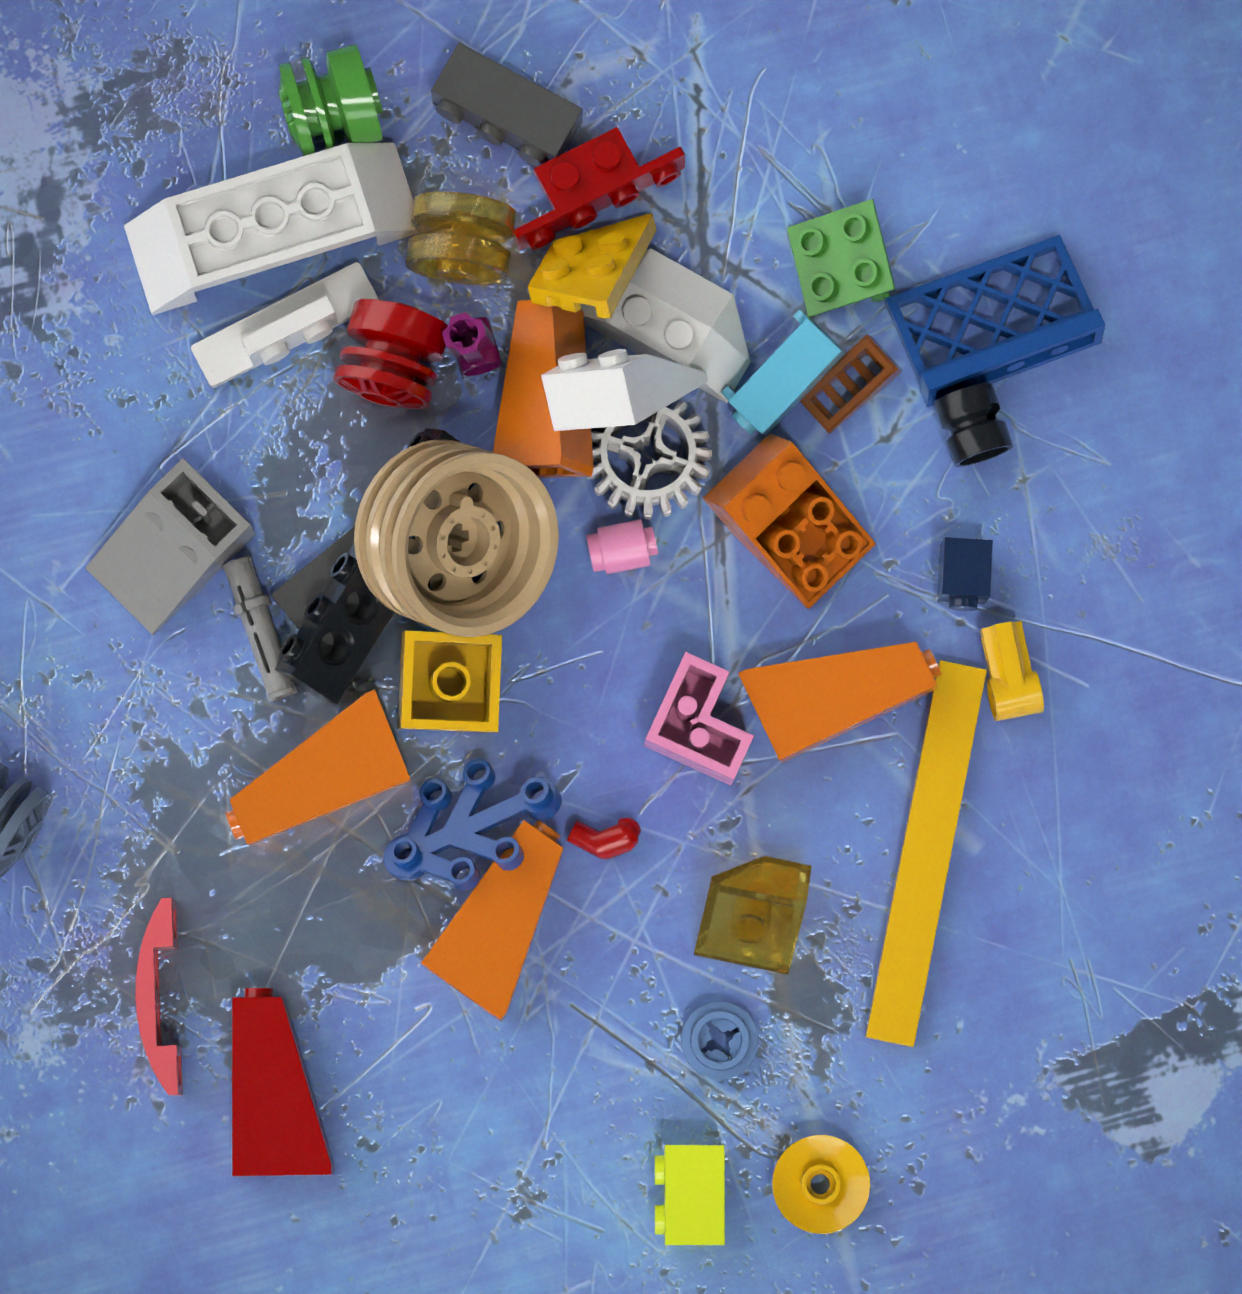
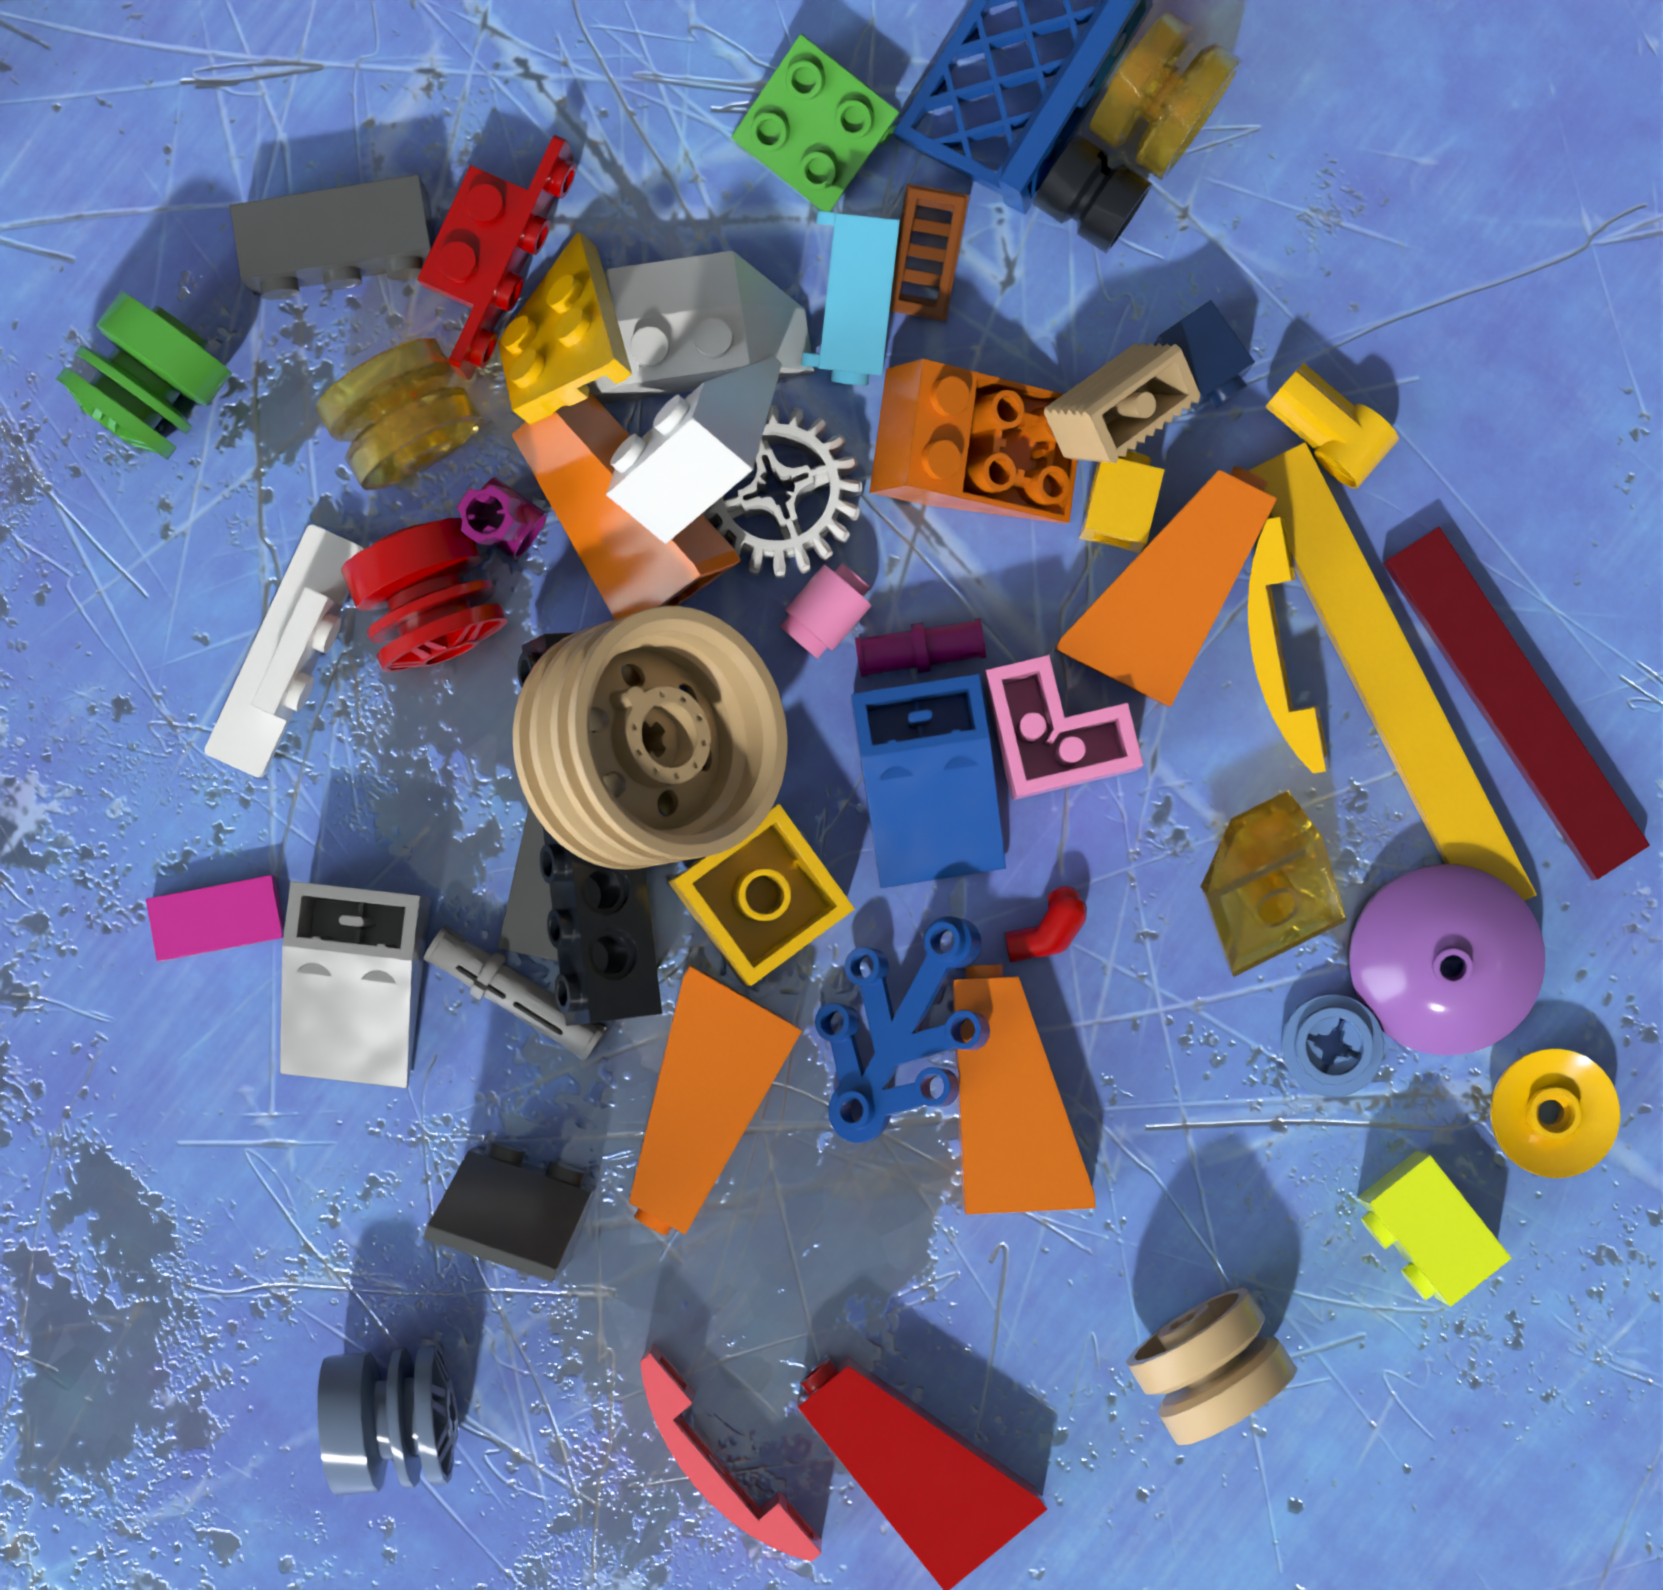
camera: 30 degrees left, 5 degrees up
white slope [124,143,423,315] -> none
none -> dark pink tile [146,875,285,962]
none -> dark grey slope [423,1140,597,1282]
none -> blue slope [851,674,1006,889]
none -> magenta pin [855,618,987,678]
none -> tan brick [1044,343,1200,463]
none -> yellow brick [1079,451,1165,553]
none -> clear yellow wheel [1088,10,1243,181]
none -> tan wheel [1126,1287,1298,1445]
none -> yellow slope [1248,517,1330,773]
none -> medium lavender dish [1349,864,1545,1055]
none -> dark red tile [1382,526,1650,881]

